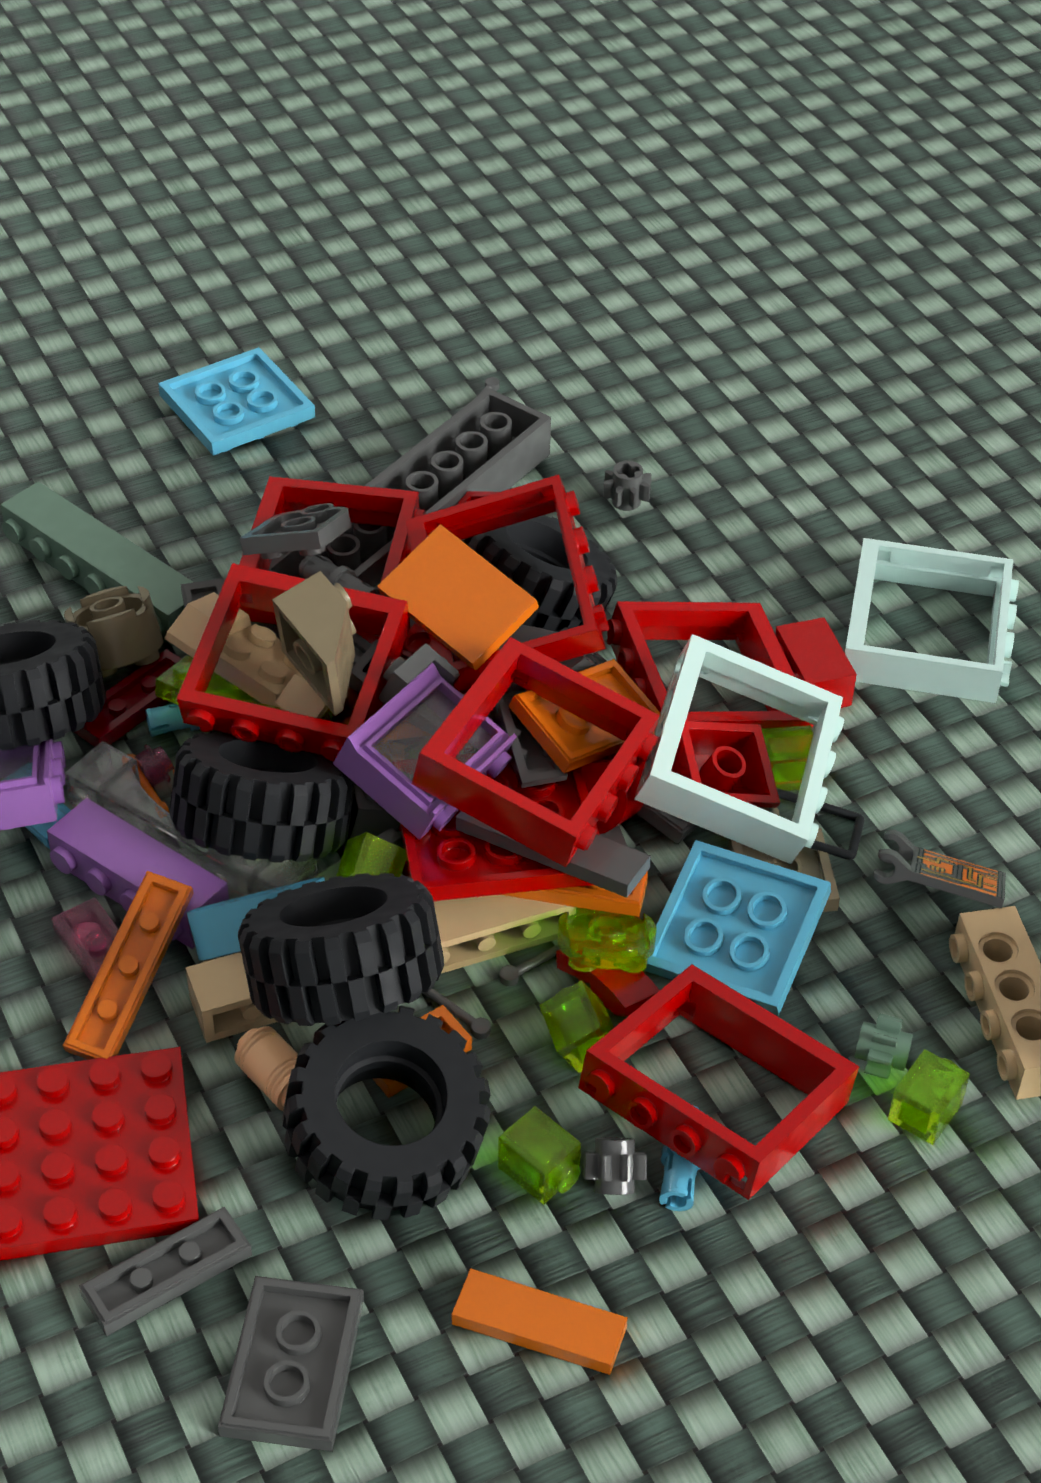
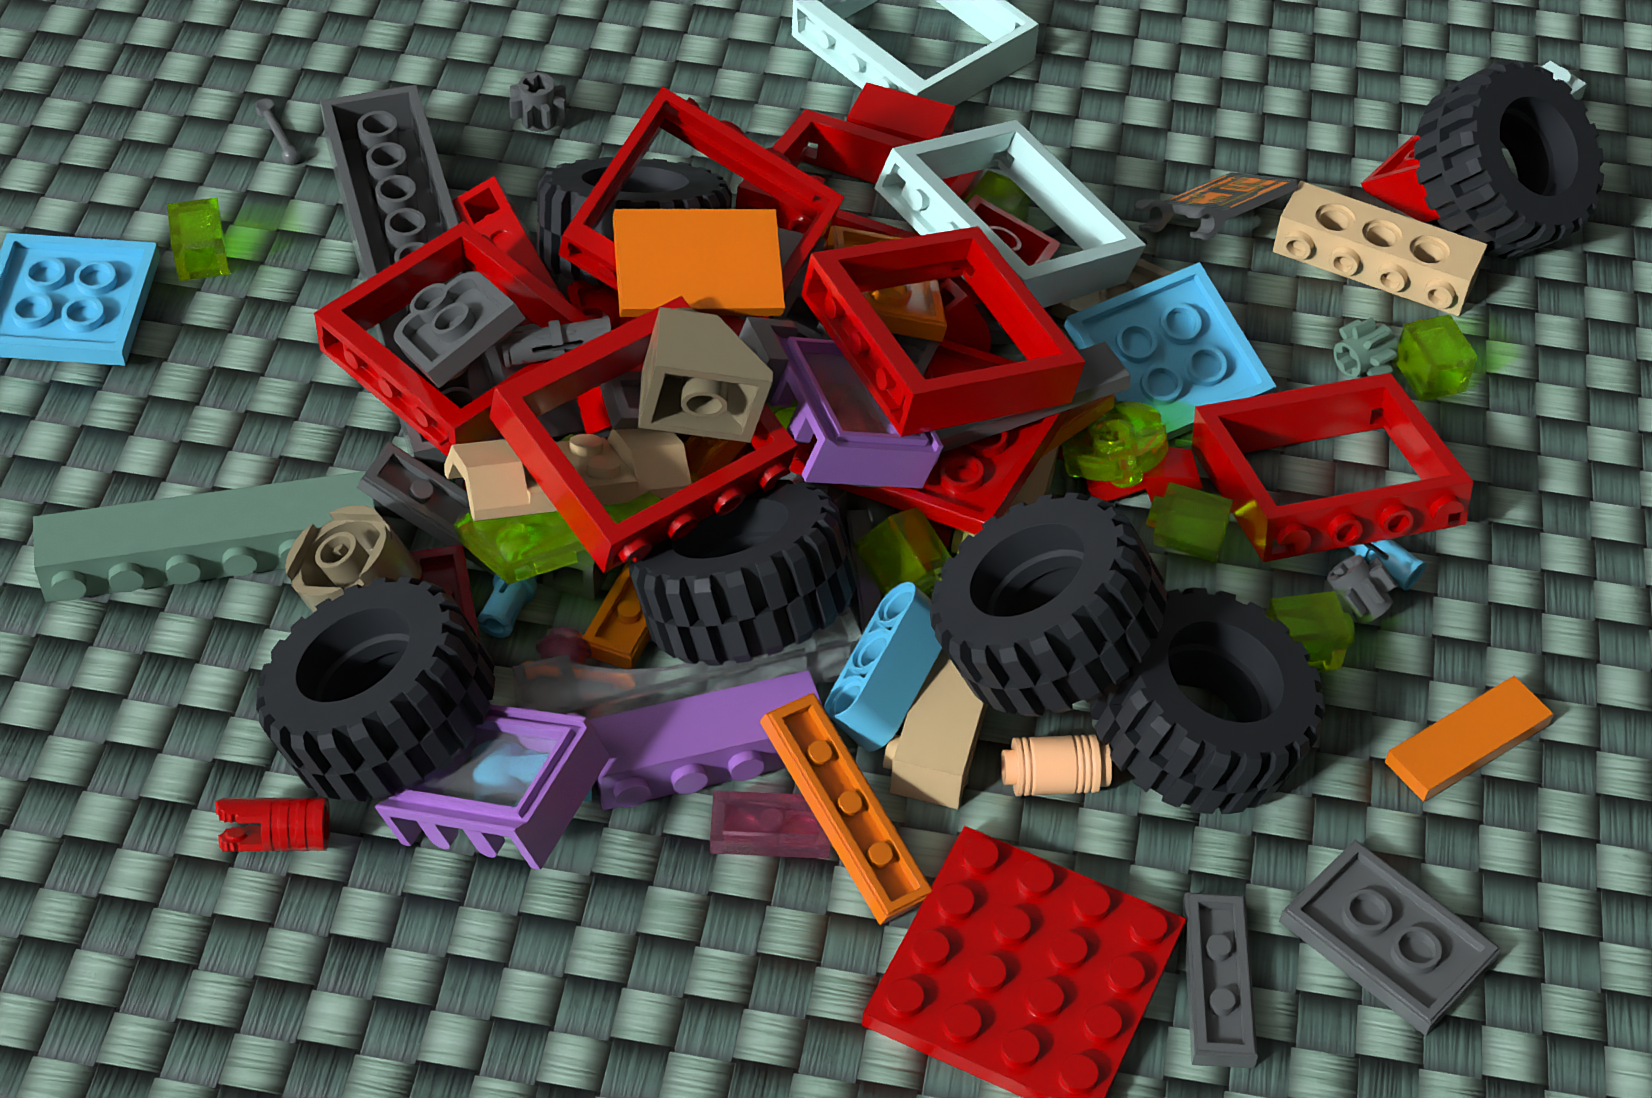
camera: 55 degrees left, 5 degrees up
none -> clear neon green brick [167,197,230,281]

